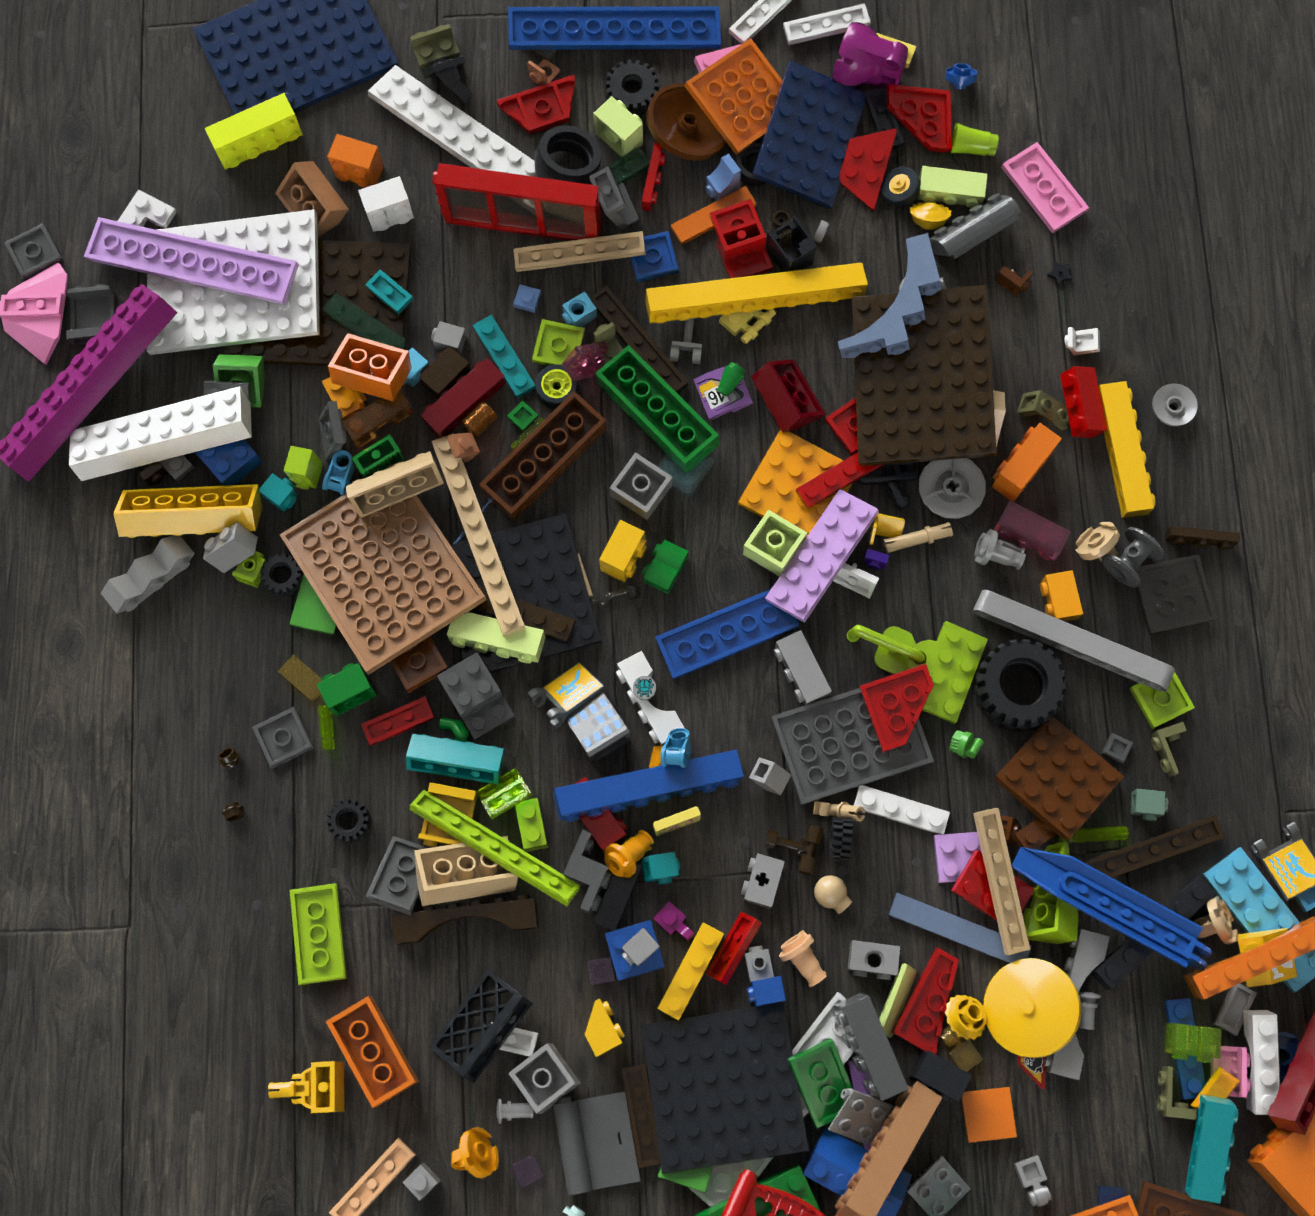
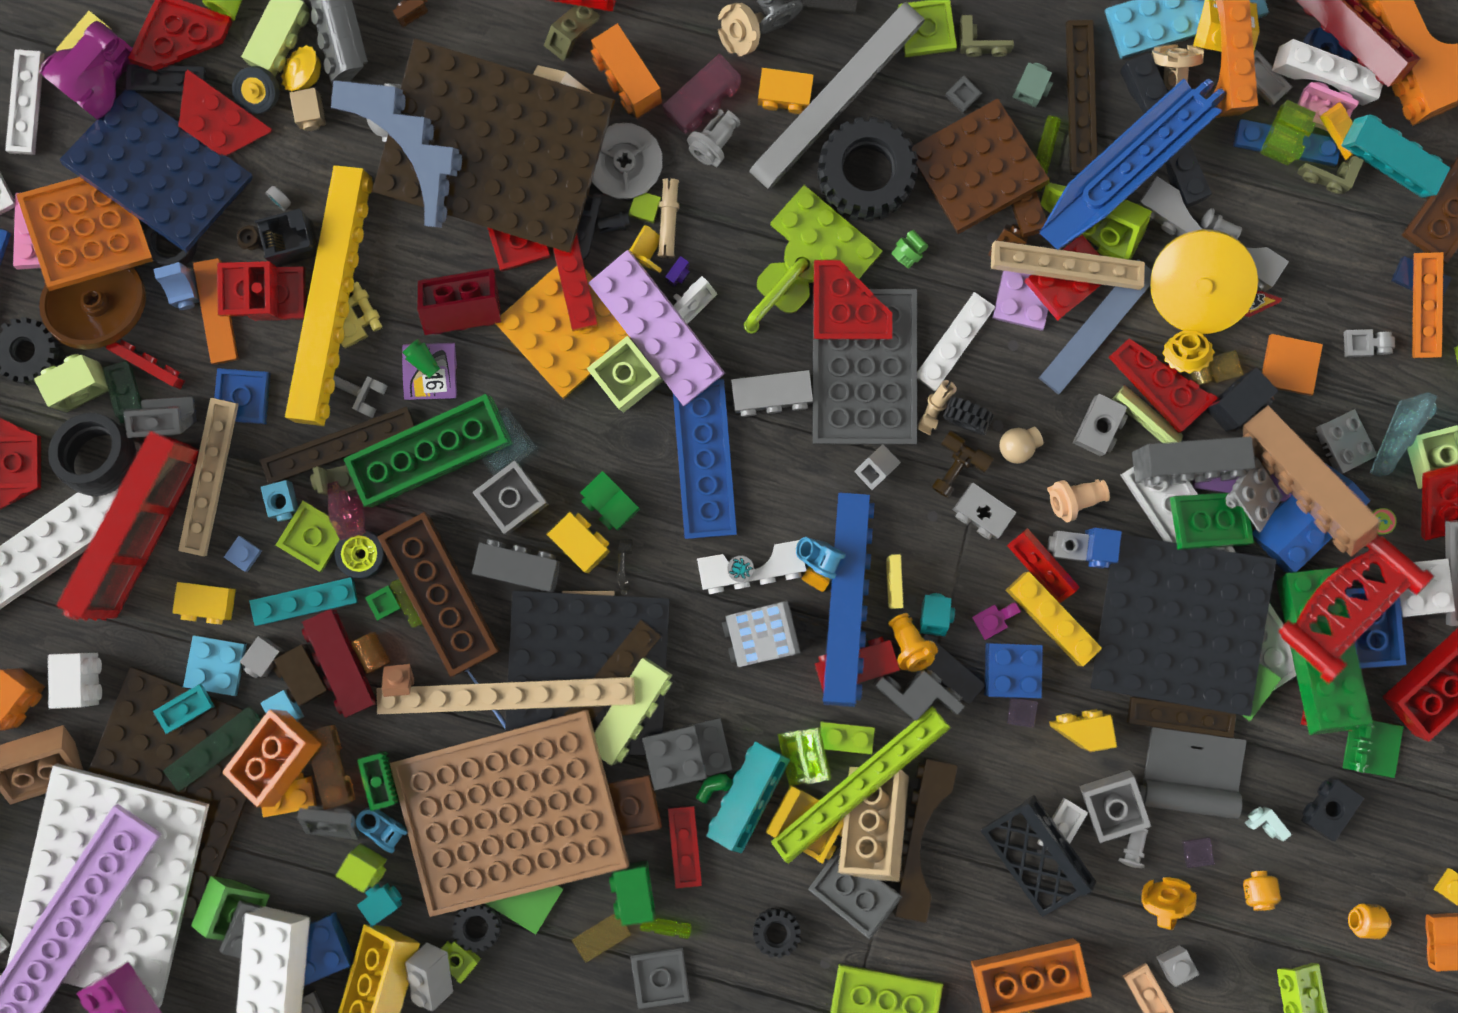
camera: 70 degrees left, 10 degrees up
tan slope [346,451,444,518] -> none
flag [528,662,605,728] -> none
light grey brick [622,928,660,967] -> none
none -> yellow brick [172,582,236,625]
none -> medium azure plate [183,635,247,696]
none -> tan brick [290,88,326,131]
none -> dark grey brick [472,539,562,593]
none -> lime tile [629,193,661,224]

